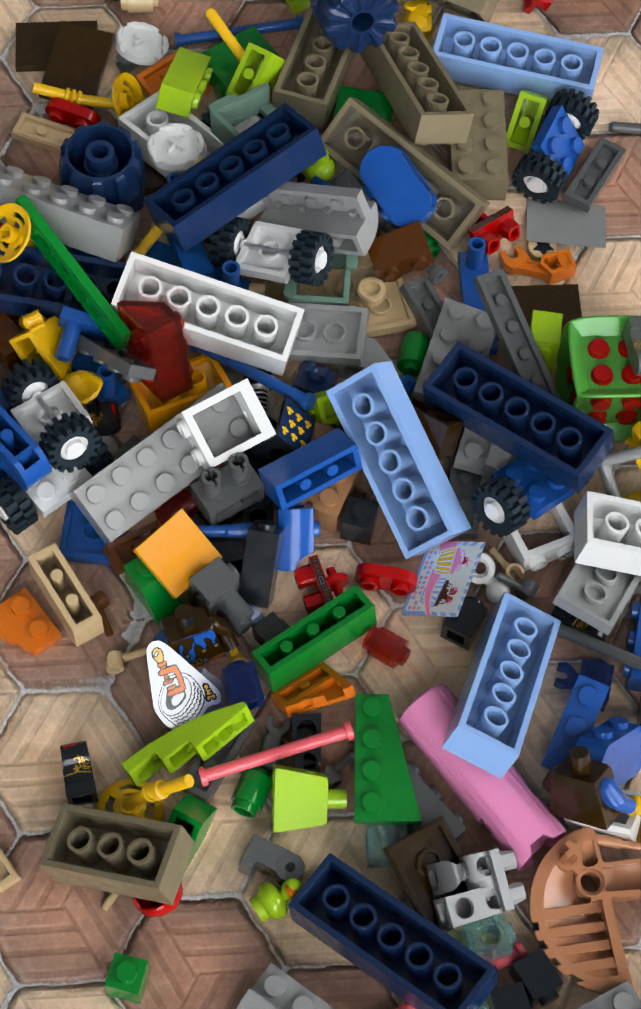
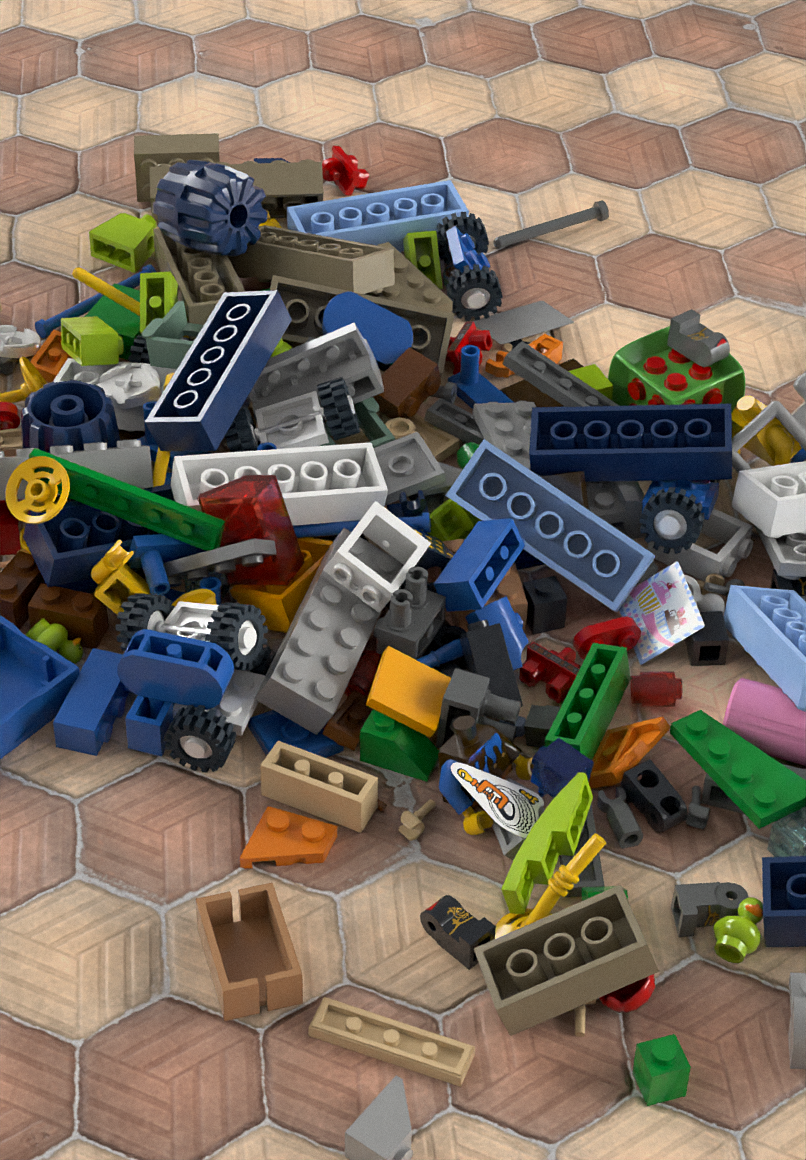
camera: 30 degrees left, 20 degrees down
coral bar [198,721,355,787] -> none
green brick [231,767,272,818] -> none
lime torso [271,764,347,832] -> none
dark grey plate [562,137,626,213] -> none

